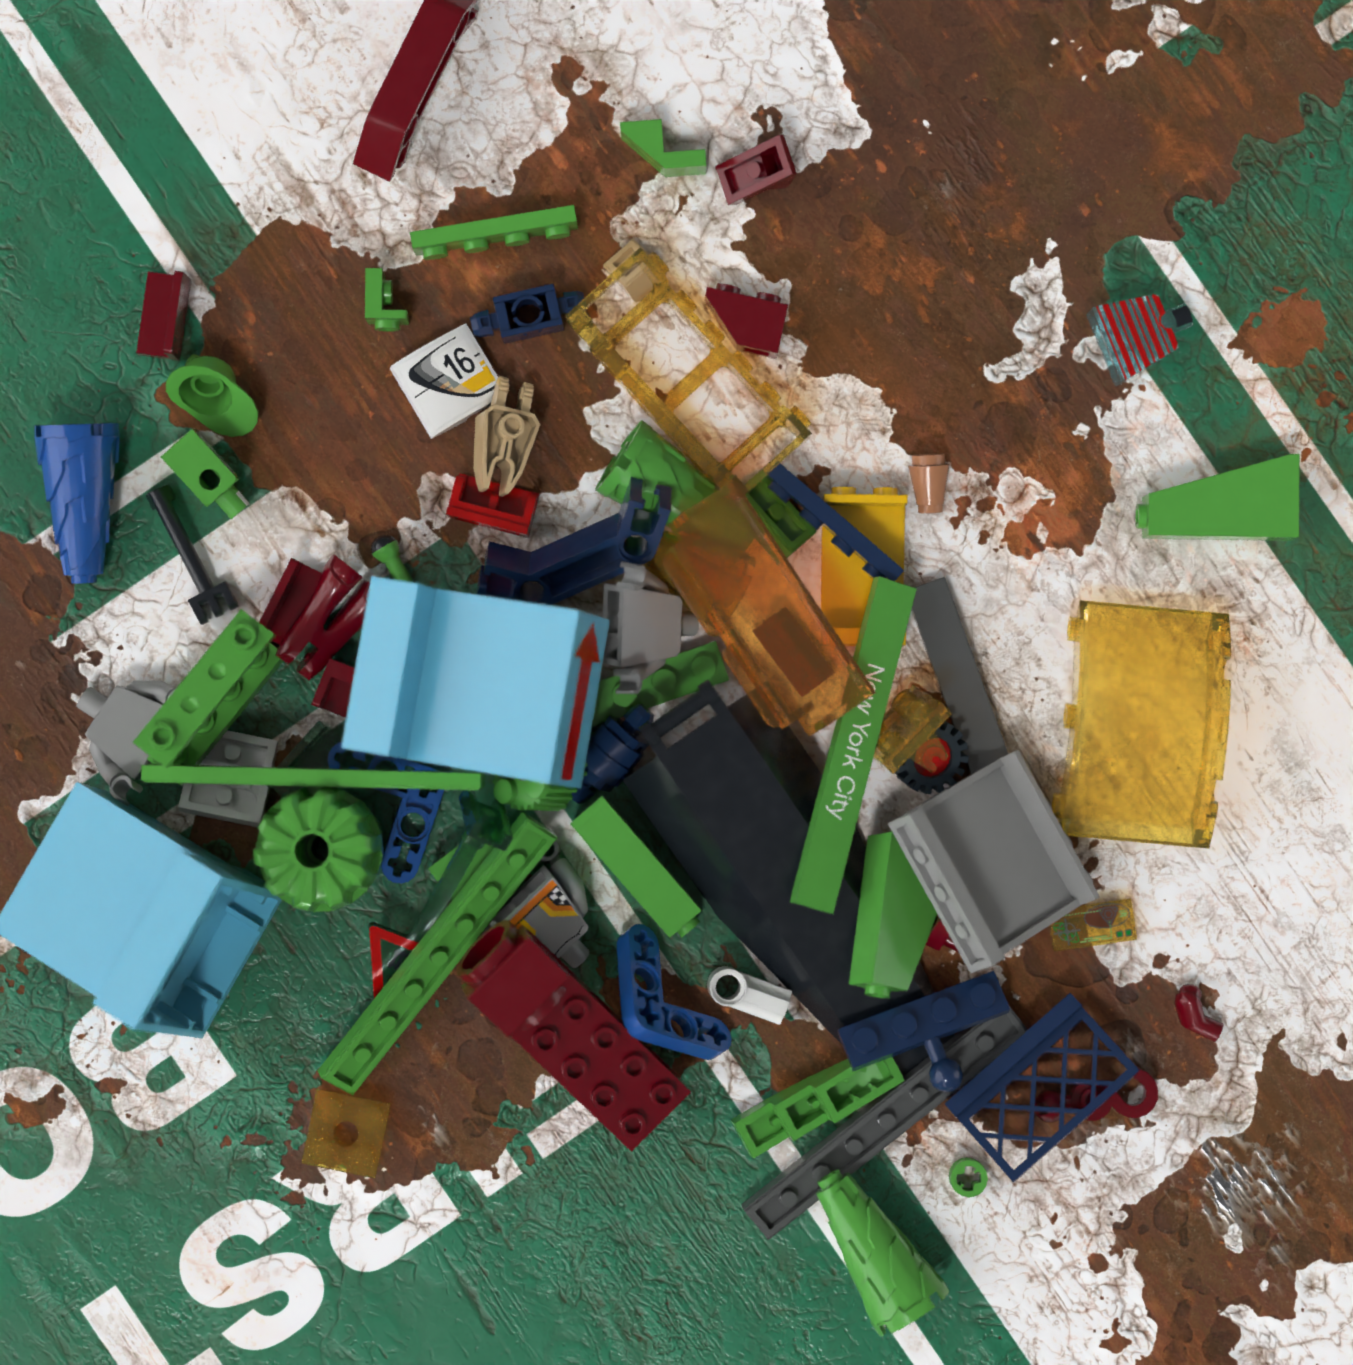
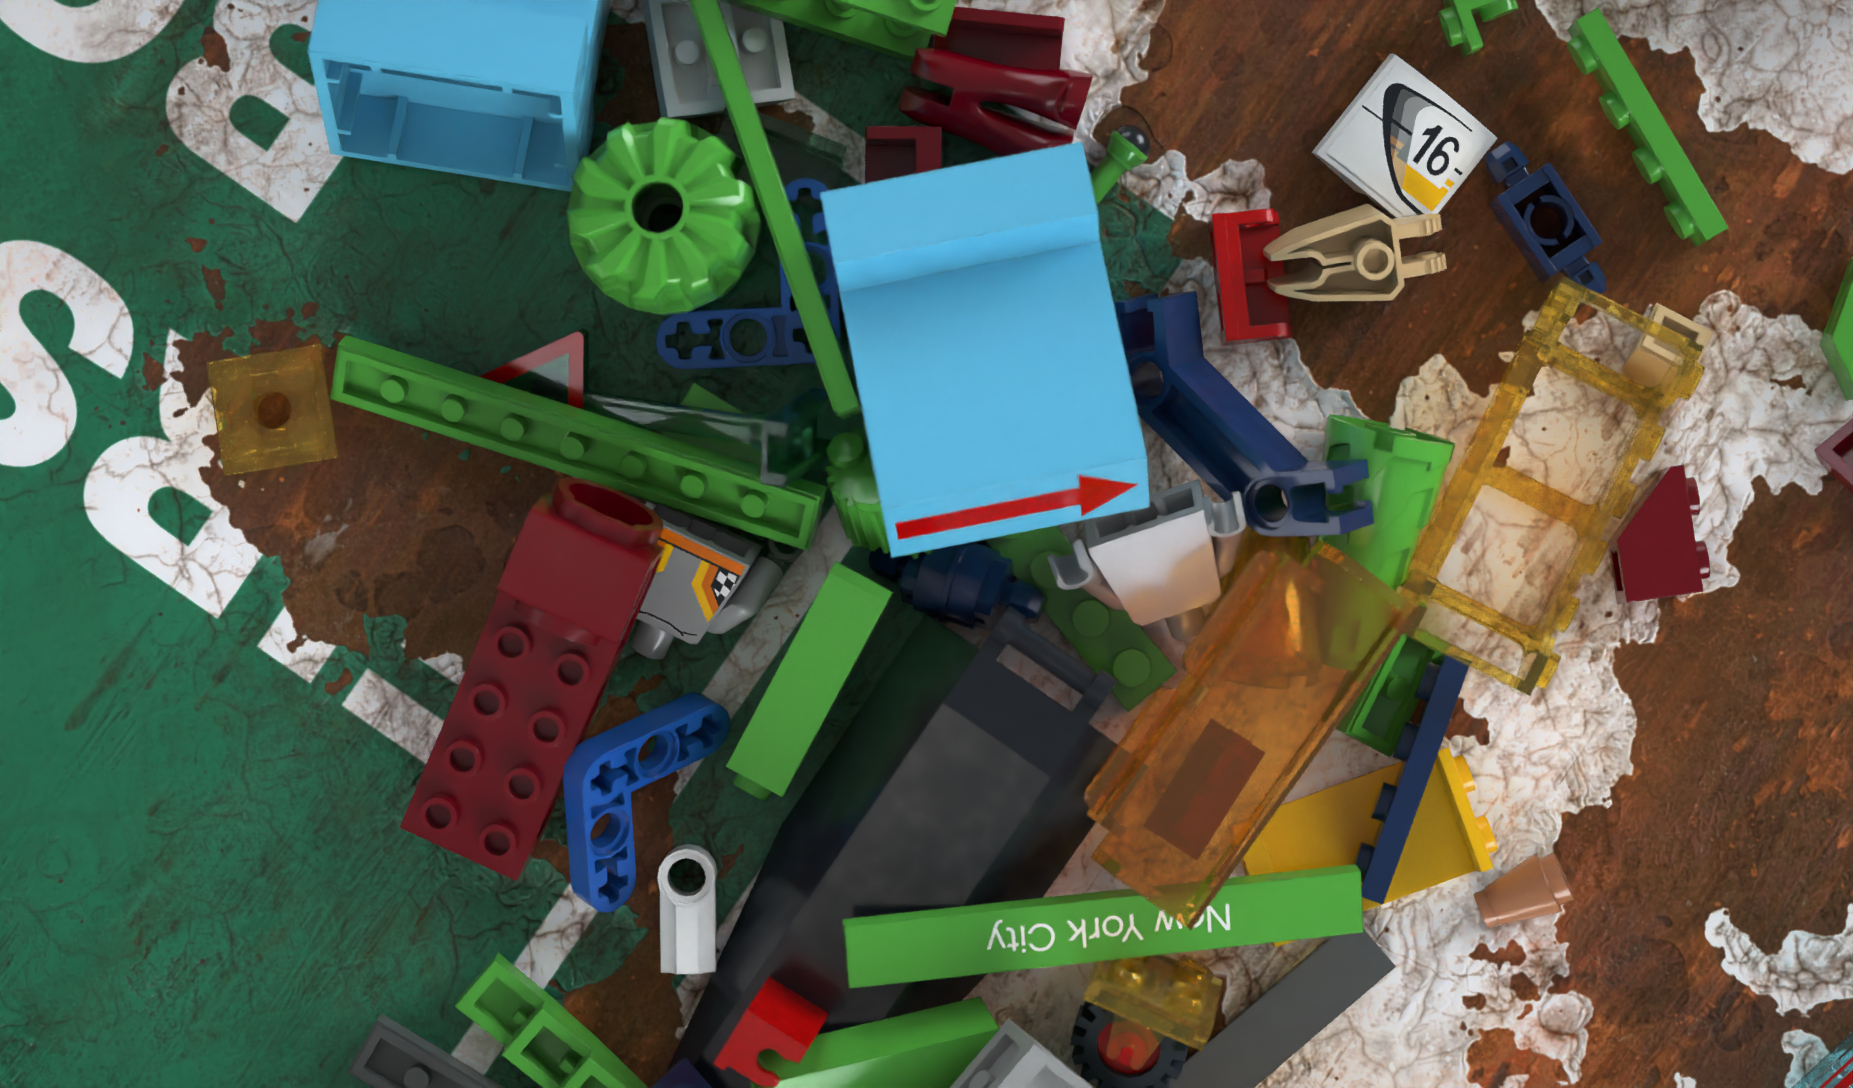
camera: 70 degrees right, 0 degrees up
none -> red hinge [713,976,829,1087]

